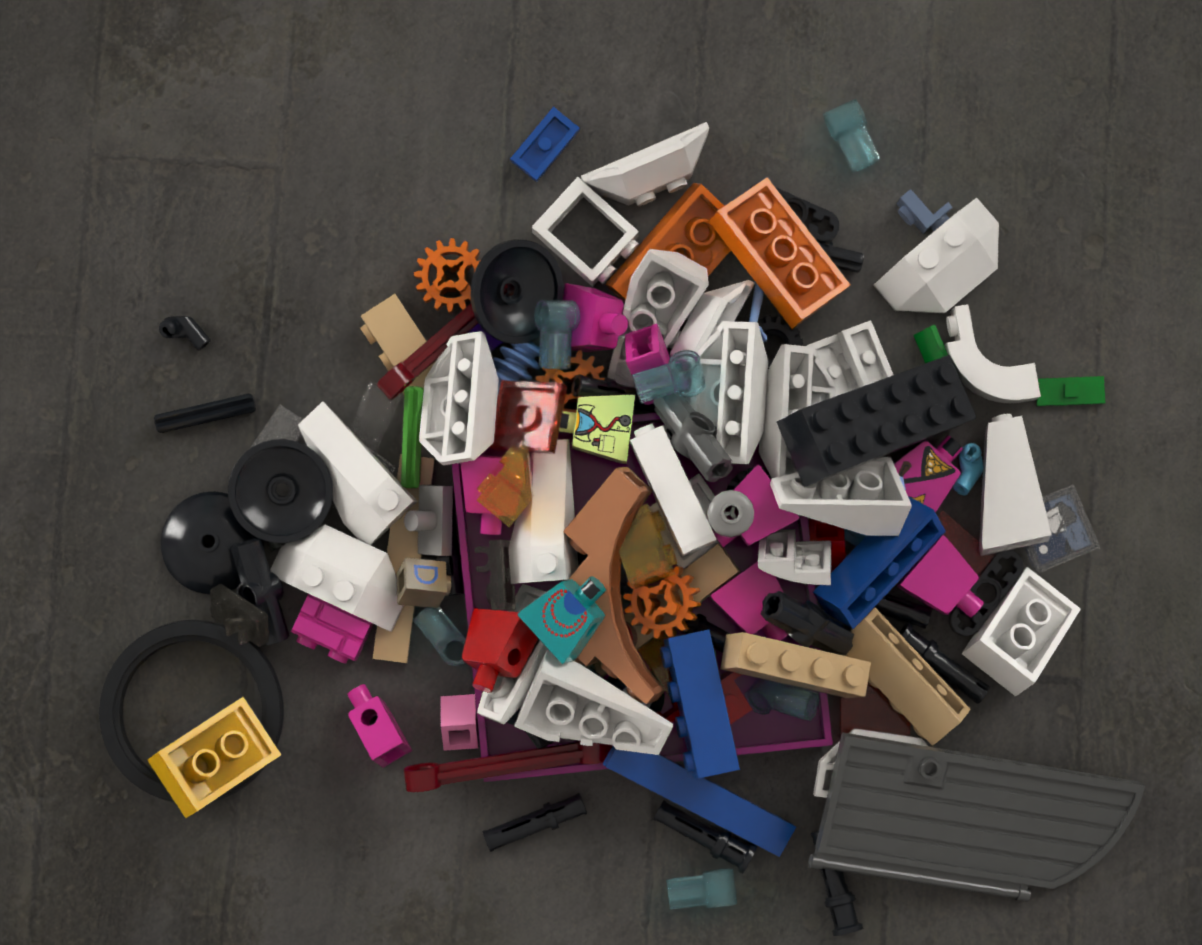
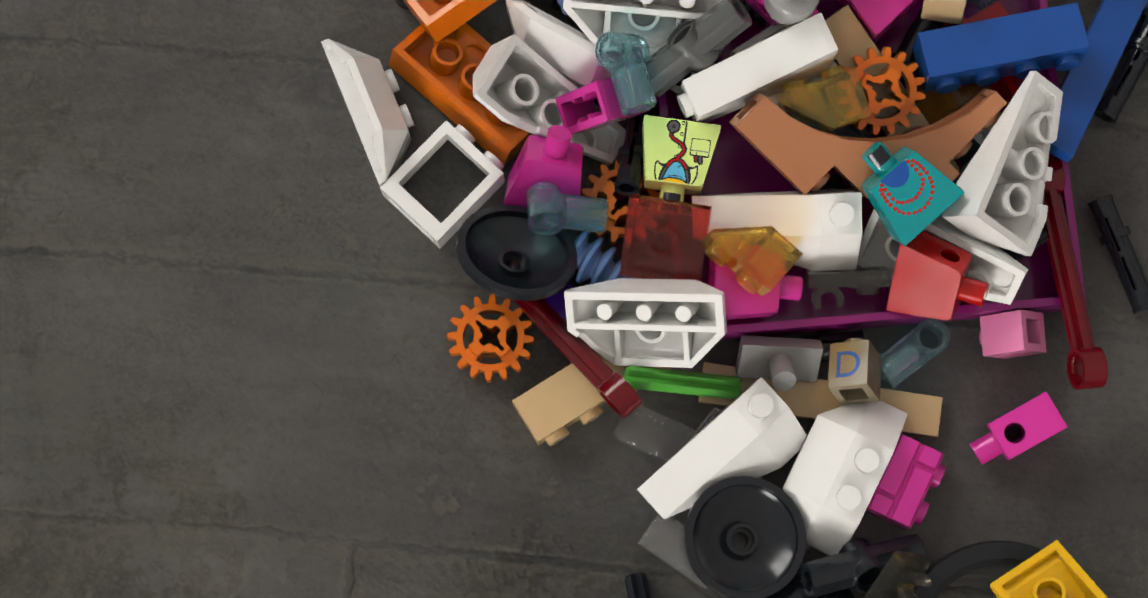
camera: 85 degrees left, 5 degrees down
blue plate [510,107,580,182] -> none

